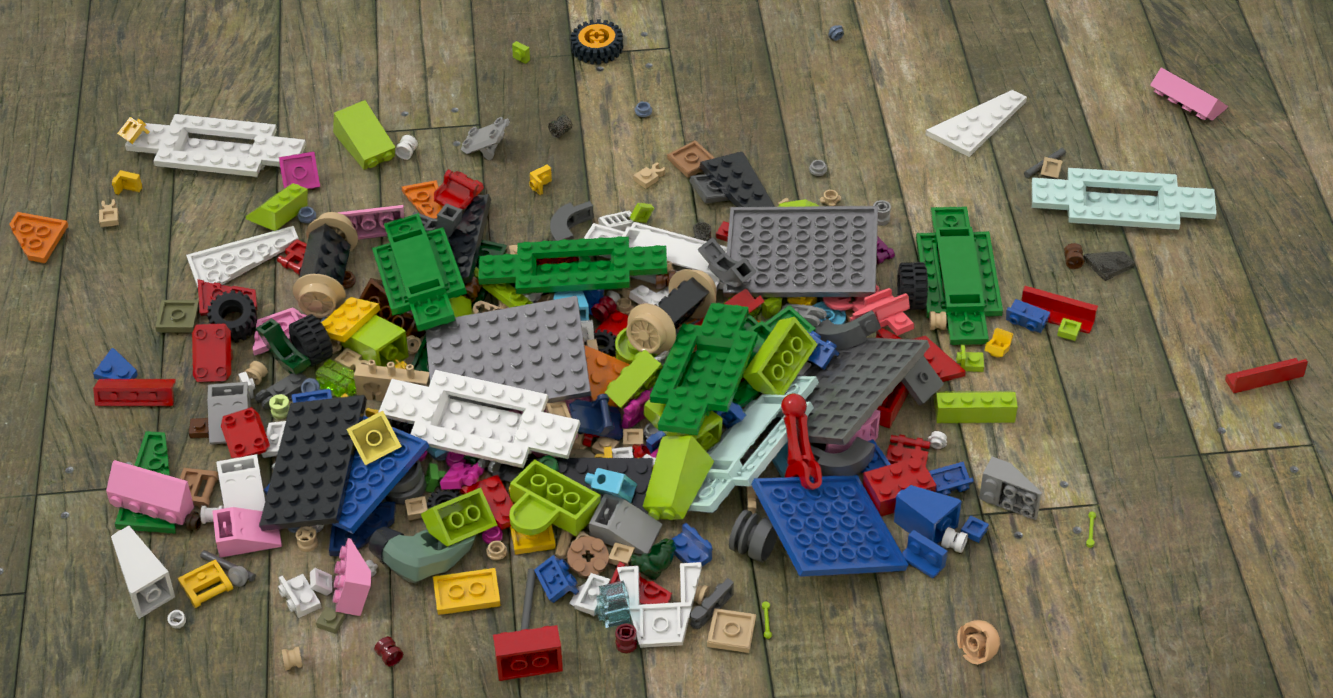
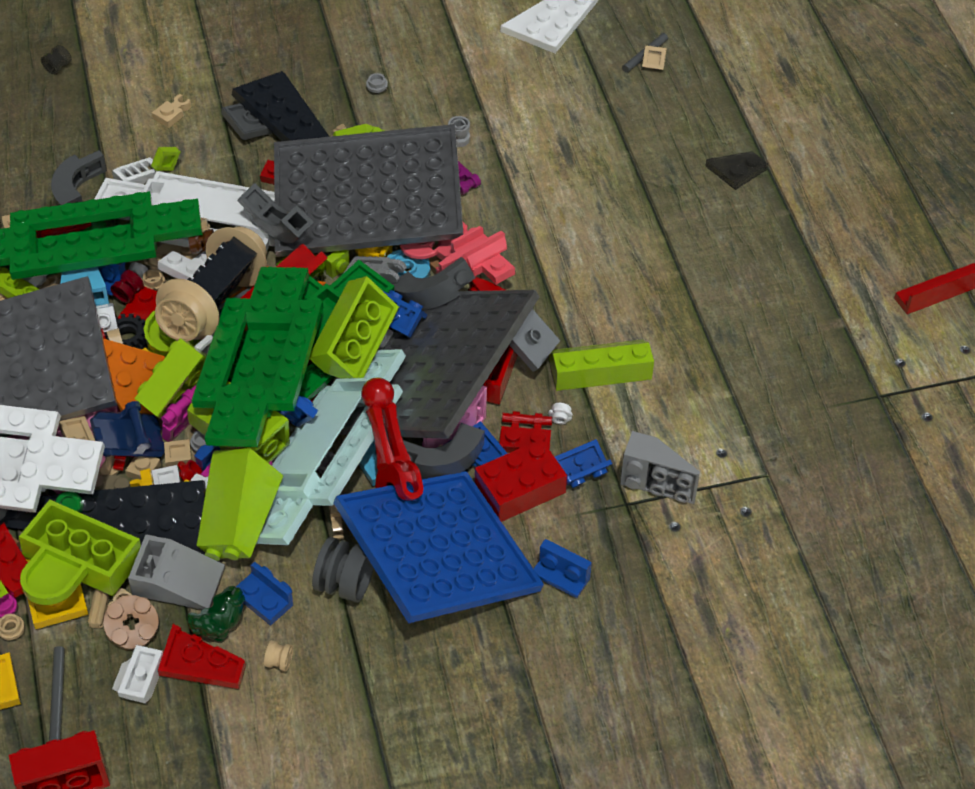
camera: 10 degrees left, 5 degrees up
yellow bracket [529,164,552,195] -> none
blue bracket [534,555,579,603] -> none
medium azure torso [585,468,637,503] -> none
clear light blue piece [596,581,630,628] -> none
tan plate [608,542,635,567] -> none
dark red wheel [615,623,637,654] -> none
white wing [617,562,702,648] -> none
sand blue plate [635,102,652,117] -> none
medium nougat plate [667,140,714,178] -> none
dark grey hinge [690,578,734,630] -> none
clear smoke wheel [693,222,711,241] -> none
tan plate [707,608,756,653] -> none
lime hinge [762,601,772,639] -> none
tan plate [820,190,841,206] -> none
blue slope [894,485,961,544] -> none
black tyre [897,262,928,310] -> none
red wing [911,336,966,382] -> none
green piece [916,206,1003,345] -> none
tan wheel [929,311,946,330] -> none
white wheel [941,527,968,553] -> none
lime bracket [956,345,984,372] -> none
light nougat cylinder [957,620,1000,665] -> none
blue plate [961,516,989,543] -> none
yellow bracket [984,328,1013,357] -> none
blue bracket [1006,299,1050,333] -> none
red panel [1021,286,1098,334] -> none
light aqua piece [1032,168,1216,230] -> none
lime plate [1057,318,1082,341] -> none
reddish brown wheel [1064,243,1084,269] -> none
lime hinge [1086,511,1096,548] -> none

